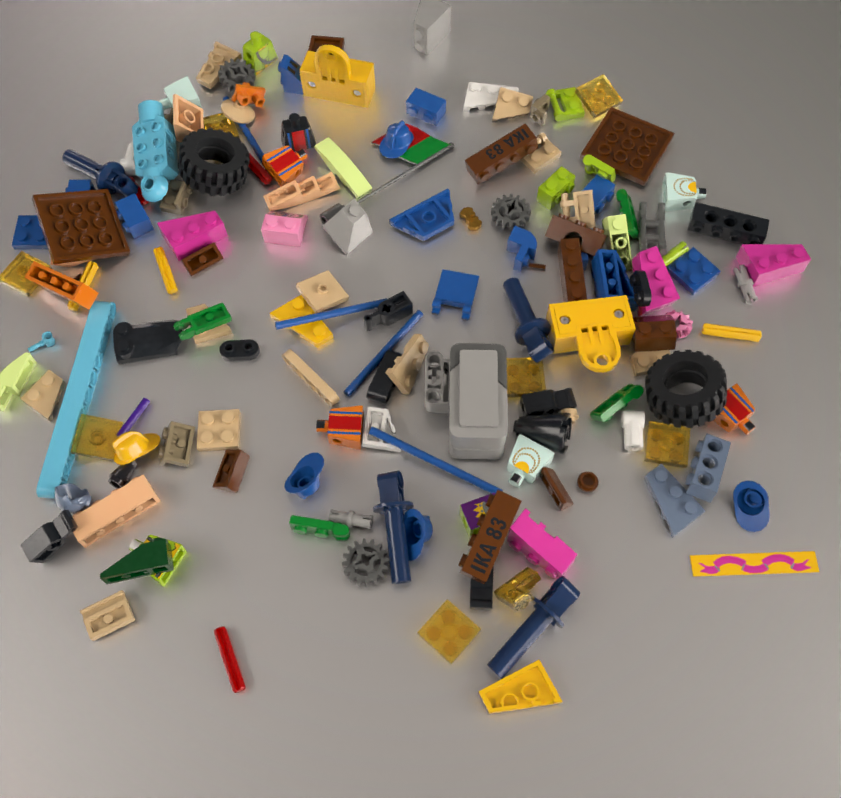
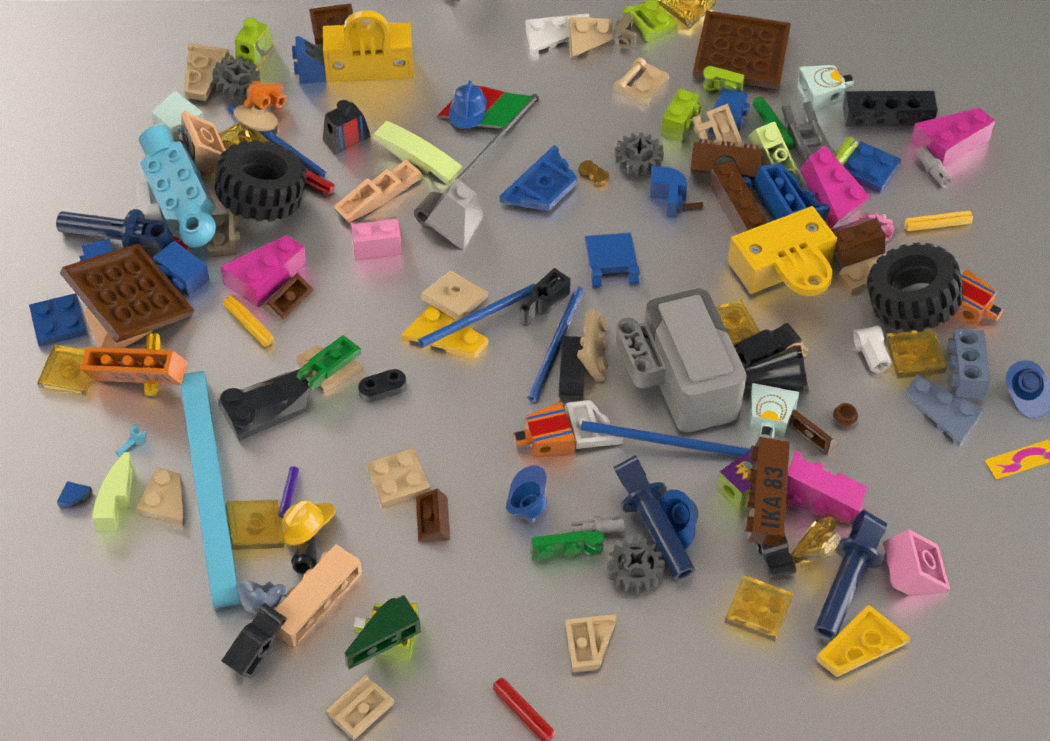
camera: 20 degrees left, 10 degrees down
dark tan bracket [157,421,195,467] -> none
torso [262,145,307,187] -> none
tan beam [282,349,340,407] -> none
blue brick [406,88,446,126] -> none
reddish brown brick [465,123,538,184] -> none
dark blue piece [503,278,554,363] -> none
green hinge [590,384,644,422] -> none
black plate [630,270,652,307] -> none
none -> tan wing [564,614,616,673]
none -> bright pink slope [883,529,950,596]

